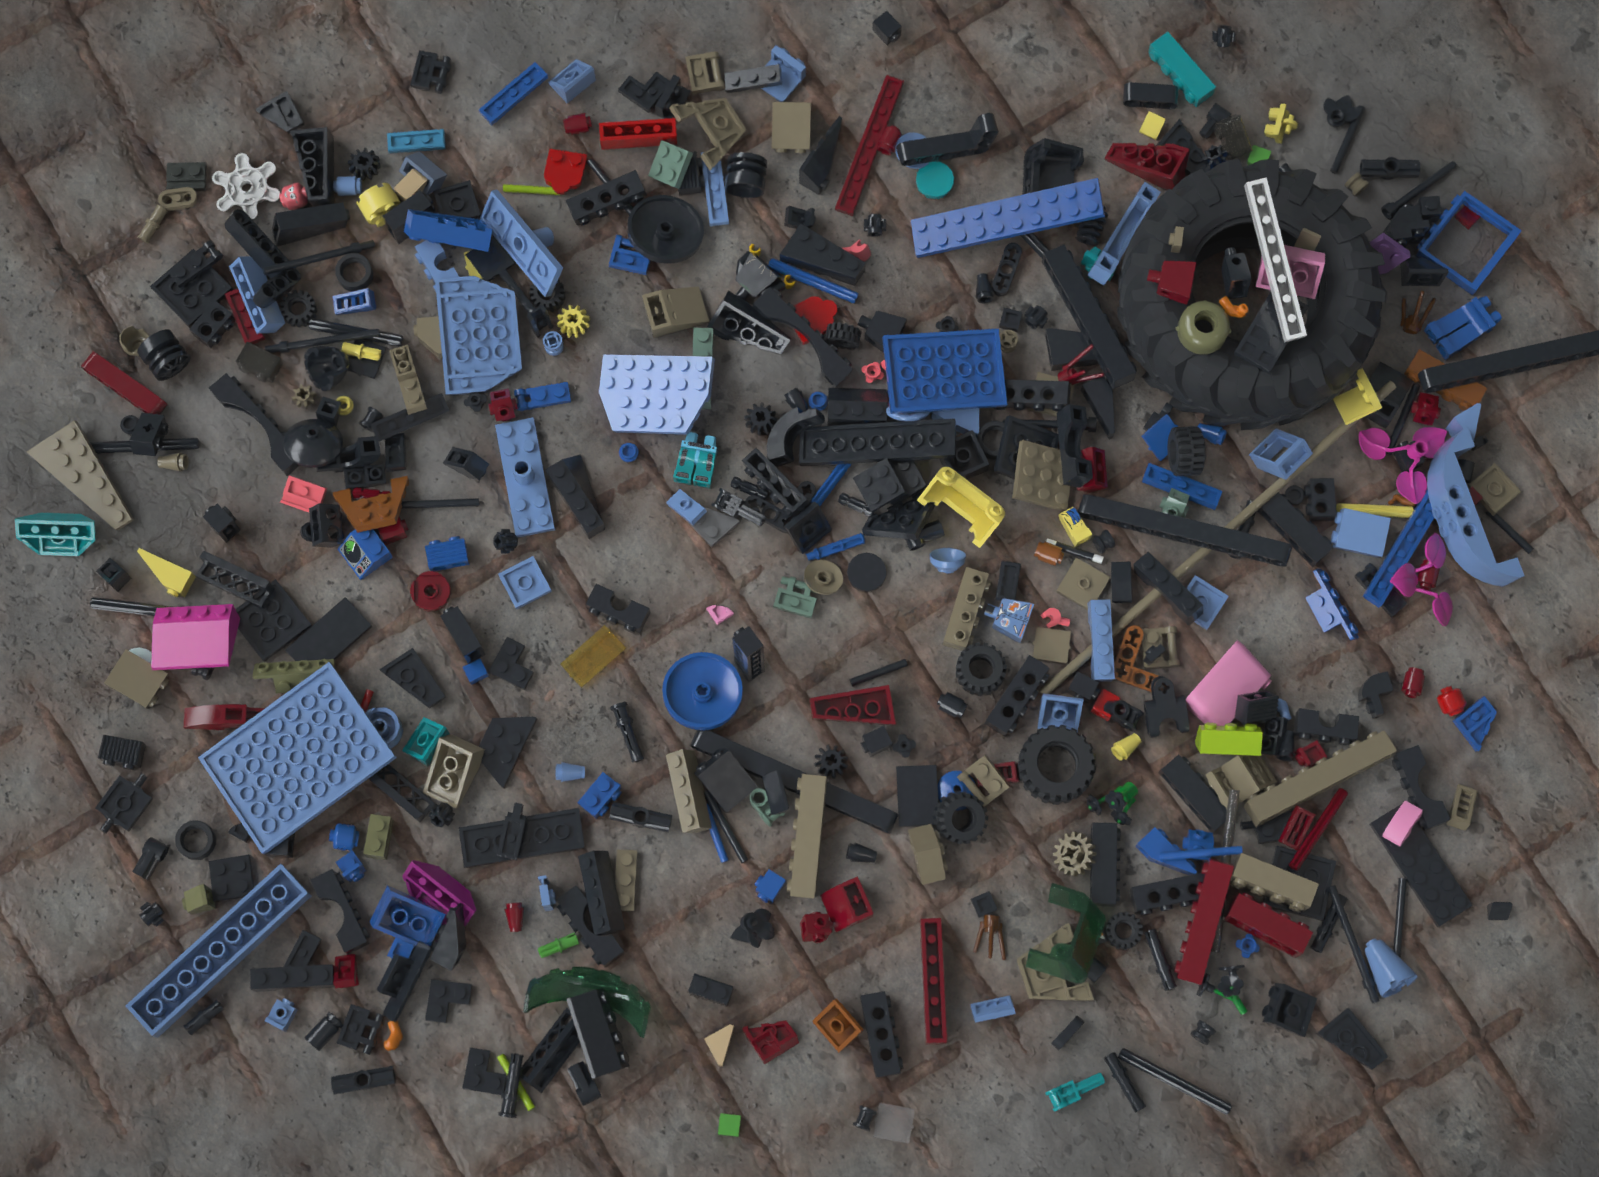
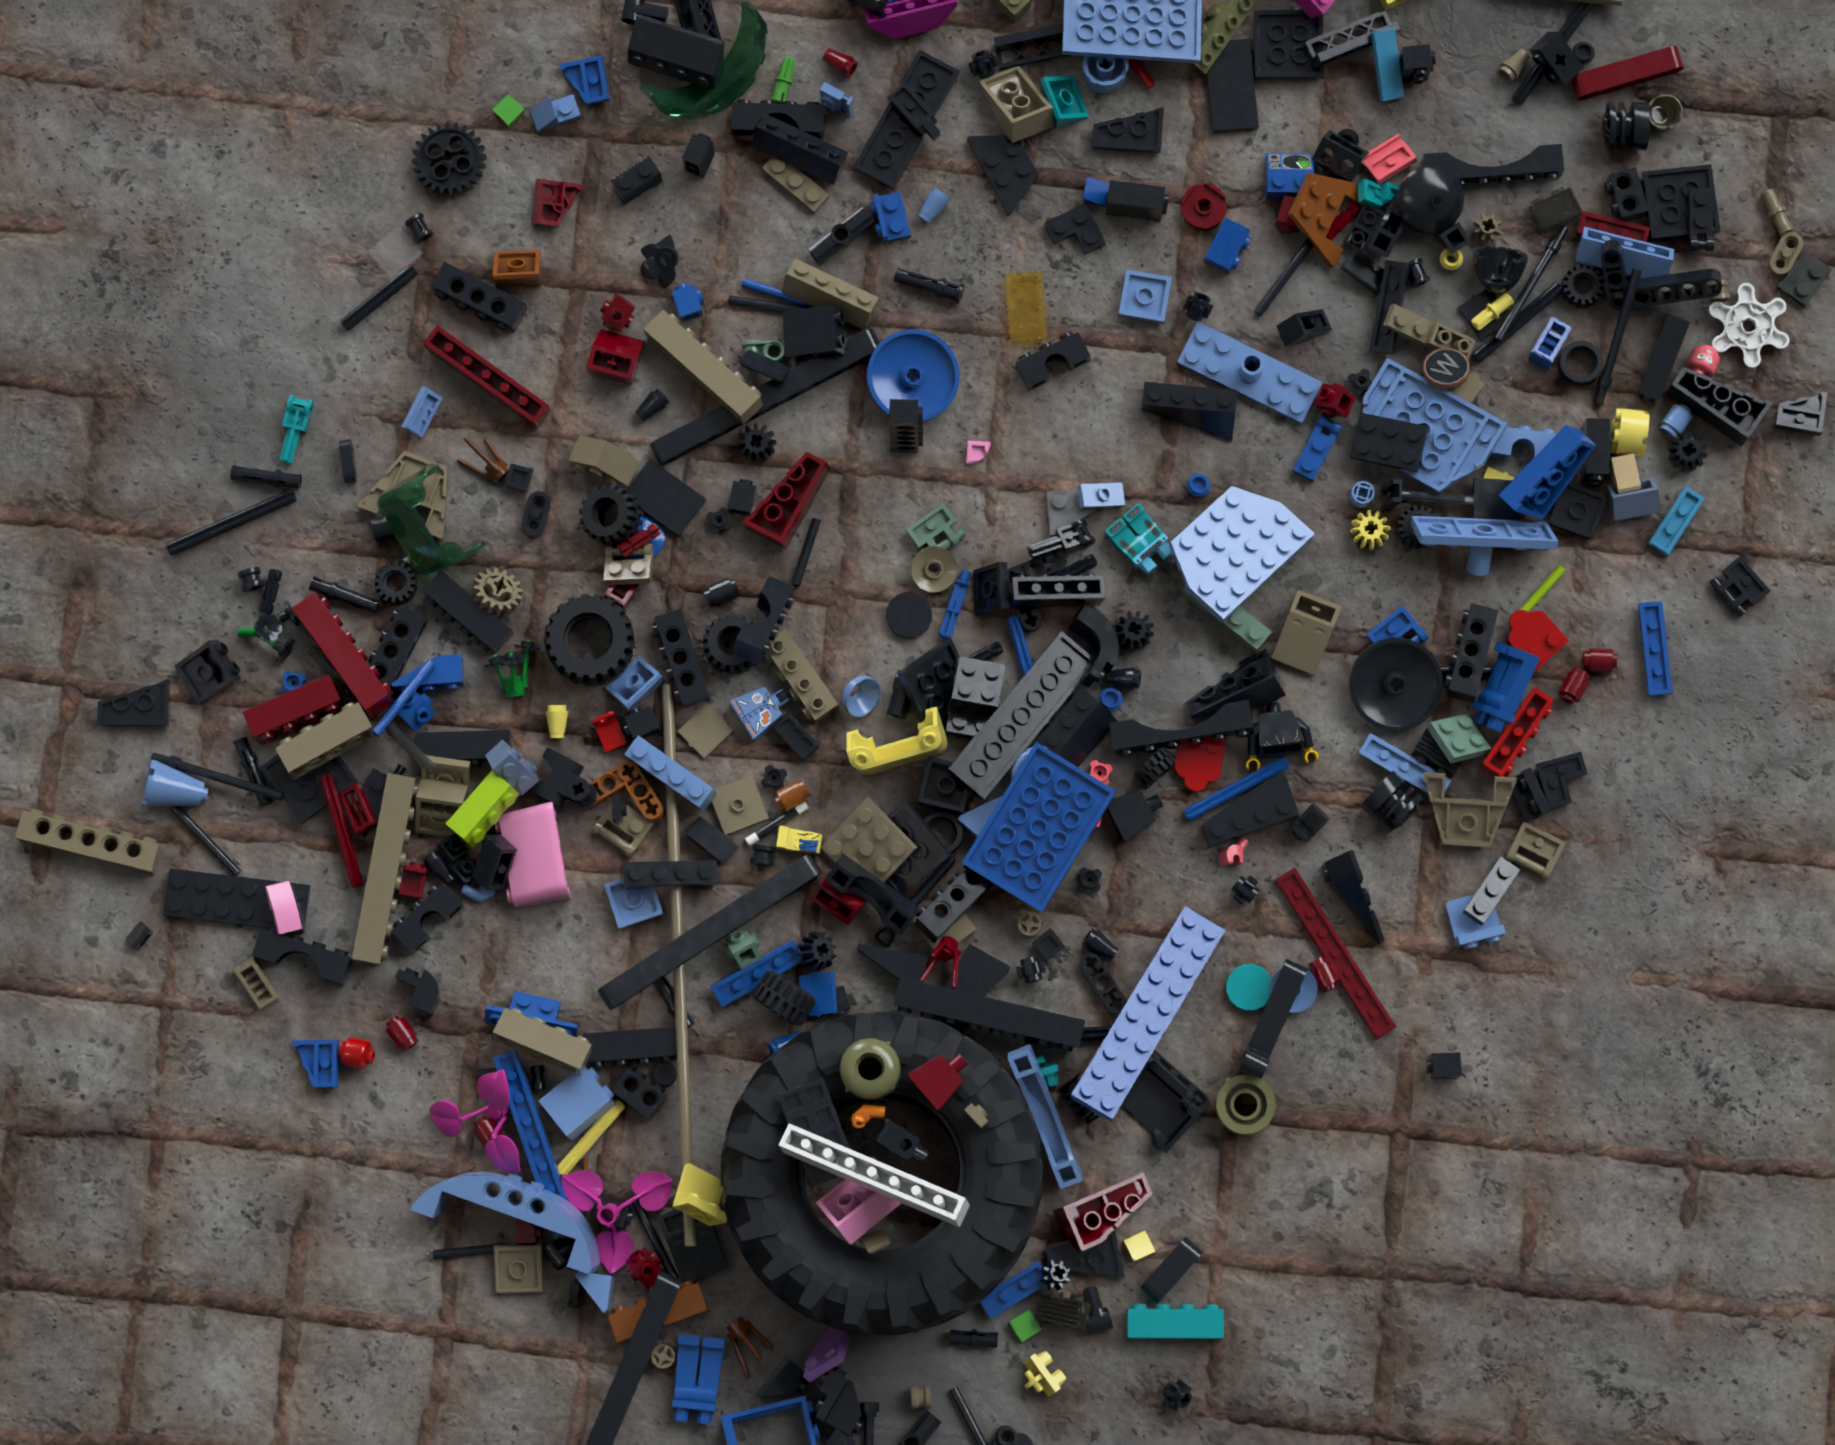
camera: 130 degrees right, 5 degrees up
medium blue slope [548,59,596,104] -> none
tan slope [705,1025,734,1067] -> none
dark tan slope [772,101,811,153] -> none
coral piece [1040,608,1070,628] -> none
black piece [1104,700,1144,732] -> none
medium blue window [1249,429,1313,480] -> none
none -> dark tan brick [15,808,163,874]
none -> black axle [259,569,282,614]
none -> black axle [341,265,418,330]
none -> black gear [412,122,487,197]
none -> sand blue brick [485,740,539,795]
none -> dark tan brick [493,1008,592,1076]
none -> black plate [521,491,551,538]
none -> medium blue slope [530,94,581,132]
none -> blue wing [559,55,610,106]
none -> dark red axle [618,523,661,557]
none -> dark tan wheel [651,1344,676,1369]
none -> black brick [682,133,715,178]
none -> black arch [732,576,795,664]
none -> black plate [761,765,787,791]
none -> black gear [796,931,837,971]
none -> olive piece [1215,1075,1276,1135]
none -> black plate [1349,412,1429,473]
none -> teal slope [1358,179,1399,208]
none -> dark azure tile [1371,28,1404,101]
none -> tile [1423,348,1470,389]
none -> blue hips [1472,642,1540,733]
none -> dark red brick [1583,648,1617,672]

